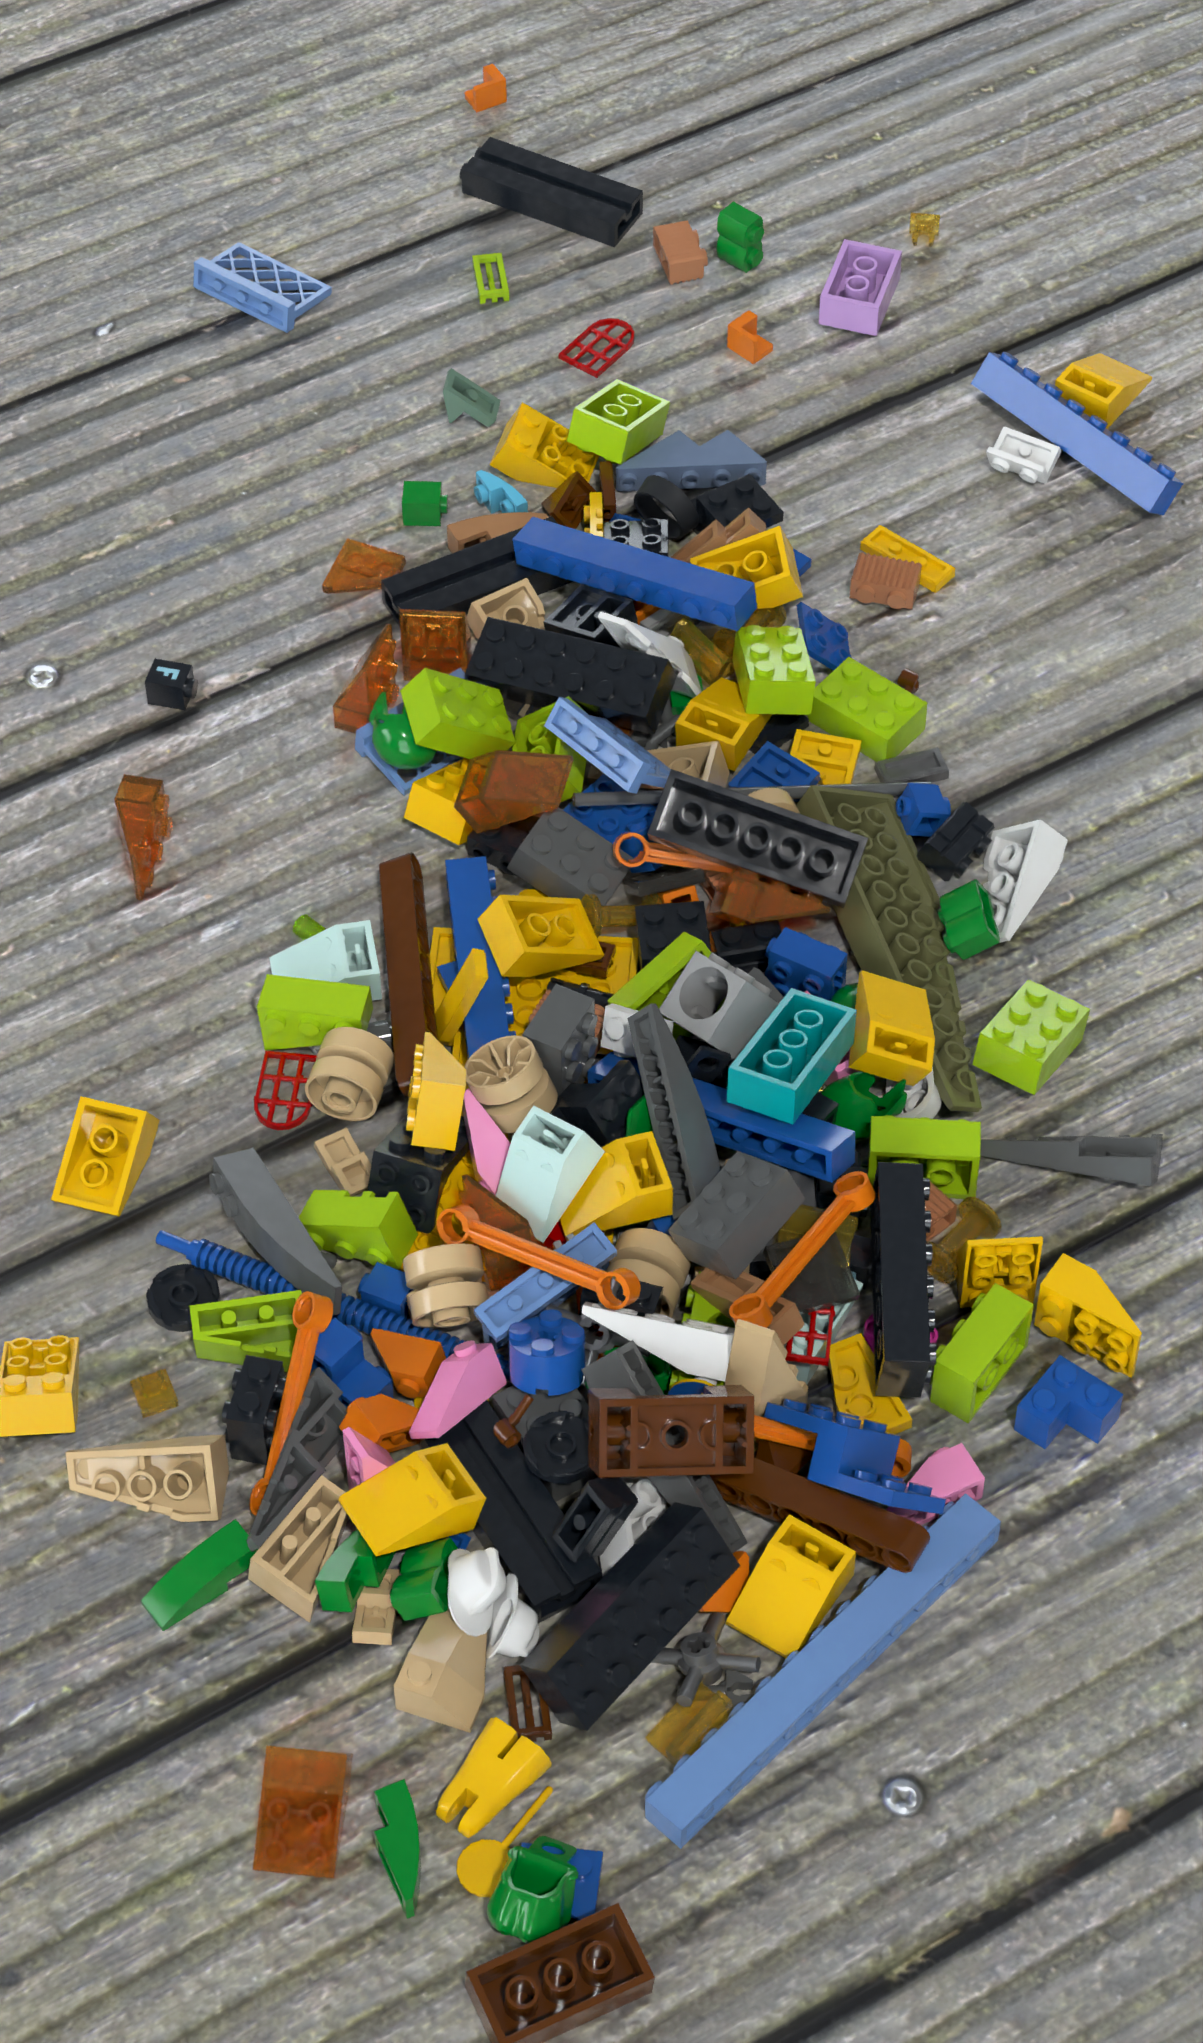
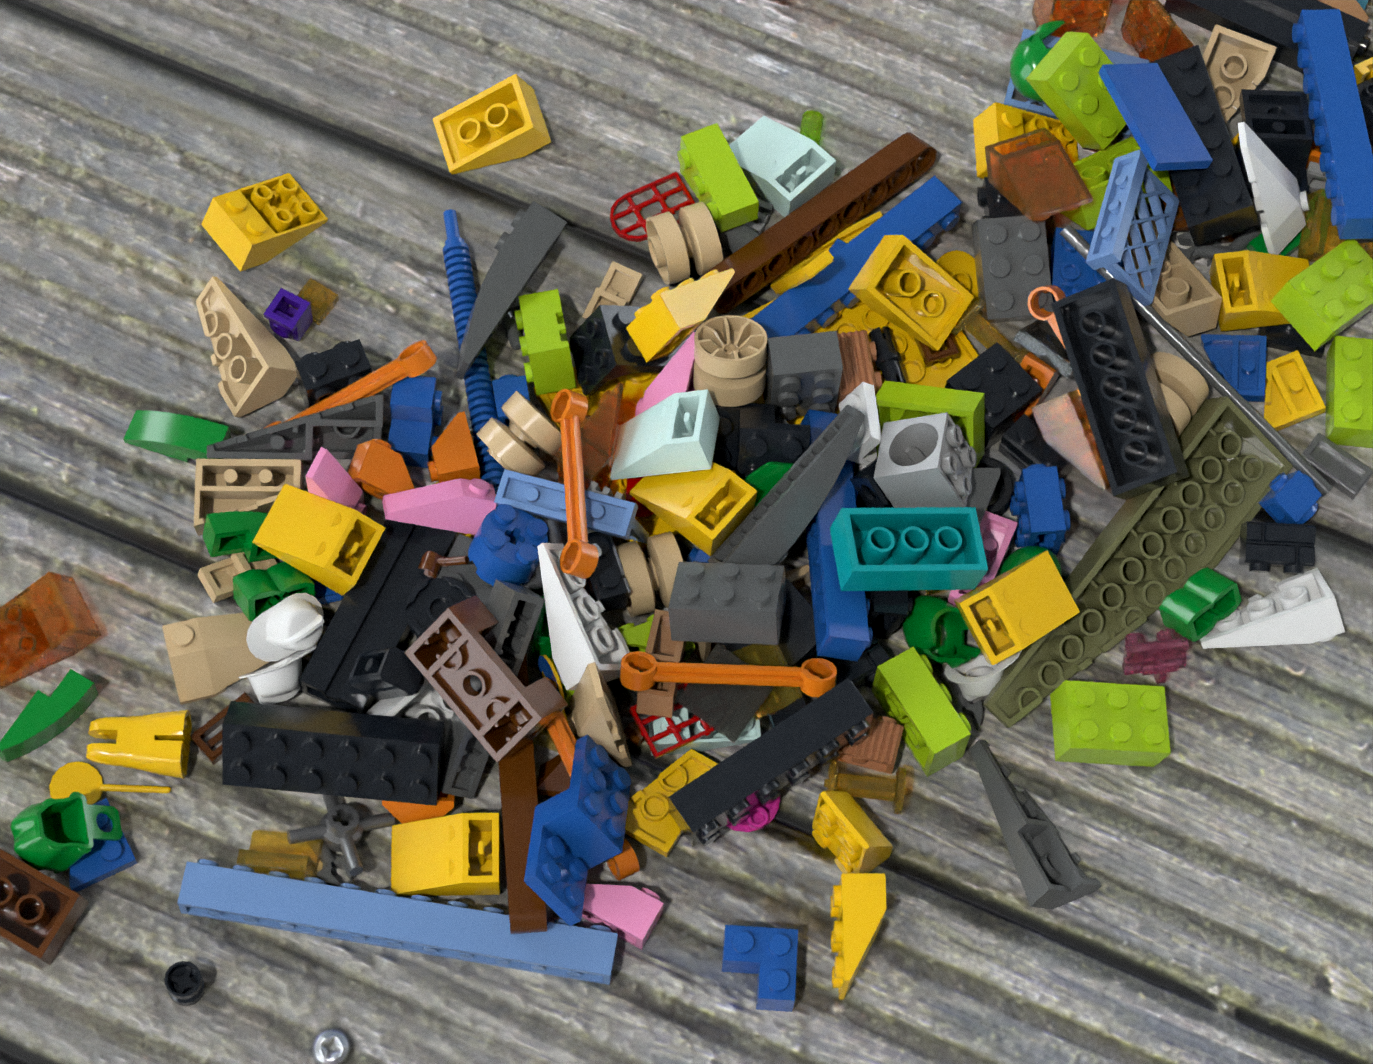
camera: 50 degrees right, 15 degrees up
black tile [146,1264,221,1332] -> none
lime wedge [189,1290,302,1372] -> none
lime brick [929,1283,1034,1424] -> none
none -> black wheel [164,961,205,1006]
none -> dark purple brick [263,288,313,342]
none -> blue tile [1098,63,1213,171]
none -> clear pink hips [1122,628,1189,684]

